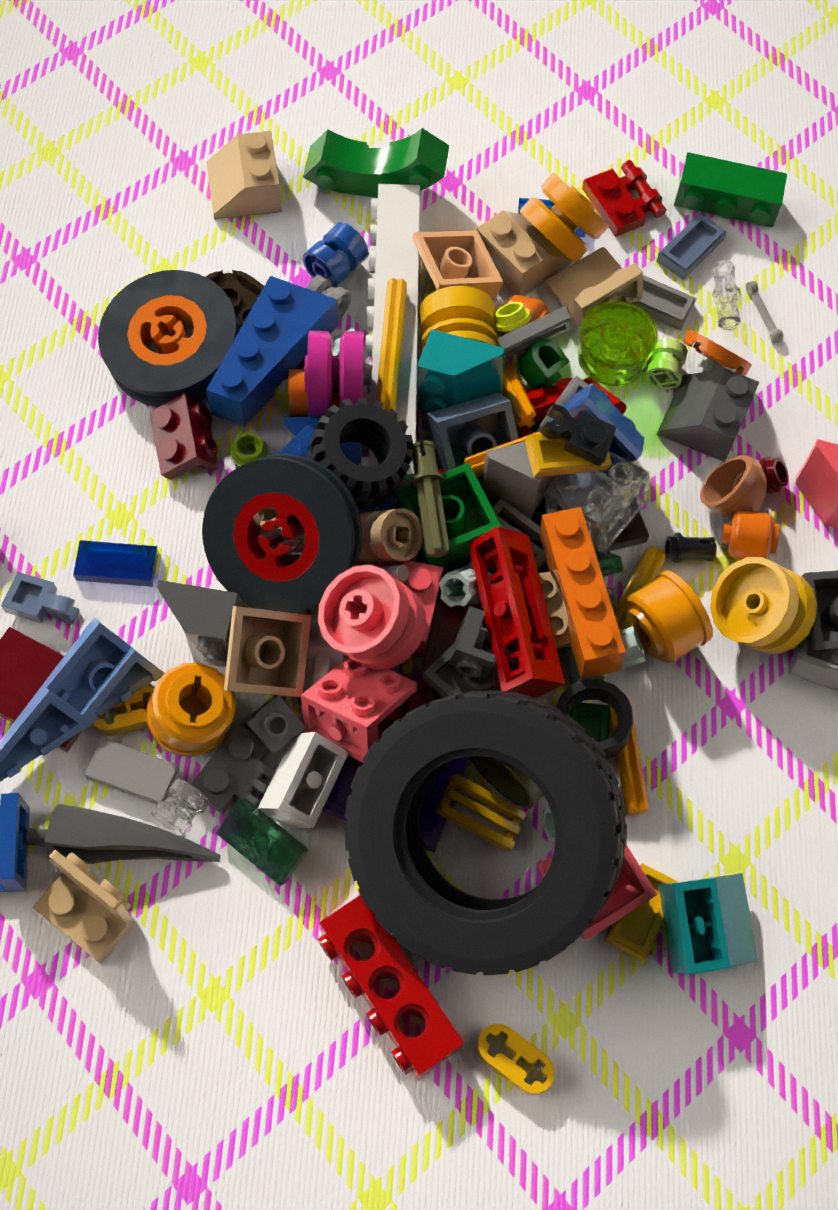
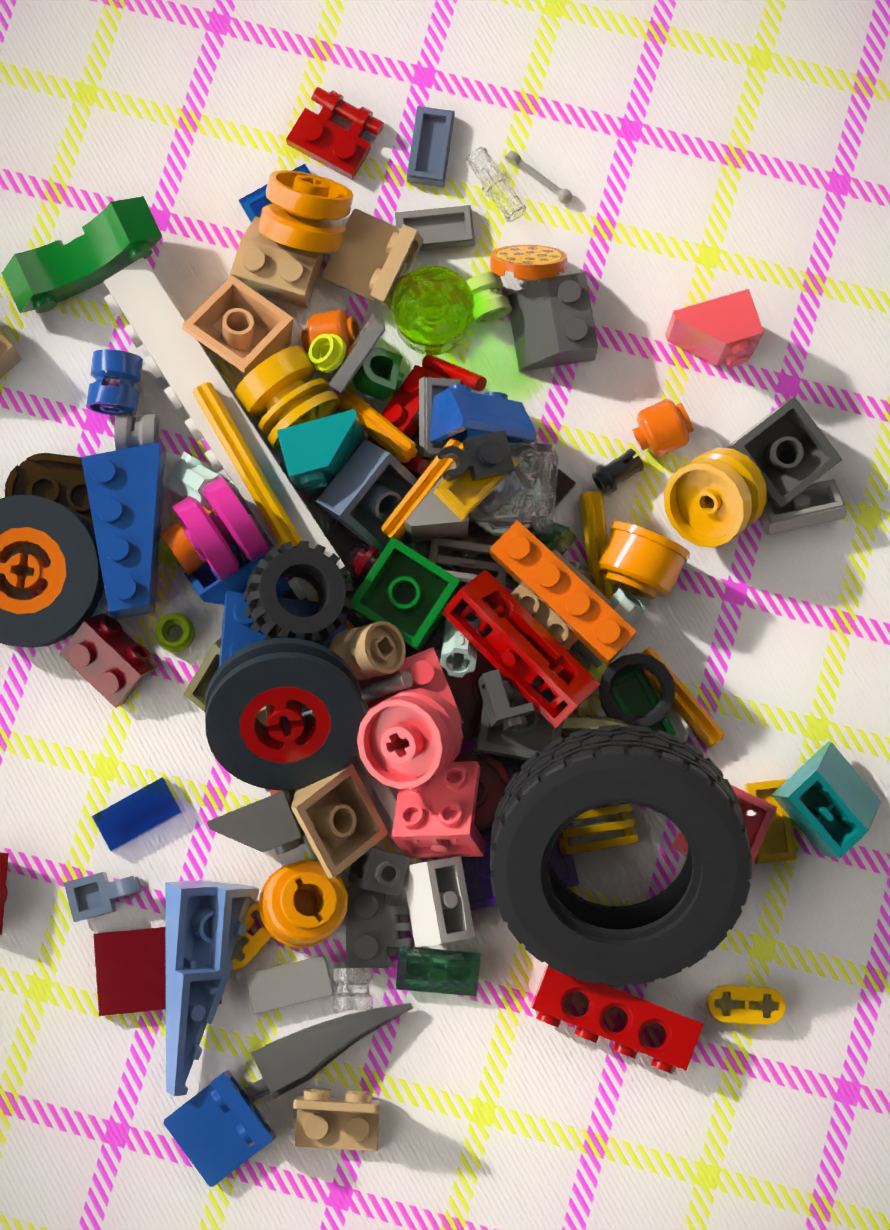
camera: 30 degrees left, 15 degrees up
olive axle [410,440,450,558] -> none
green brick [674,152,788,227] -> none
nougat hat [700,455,767,519] -> none
dark red plate [759,456,789,494] -> none

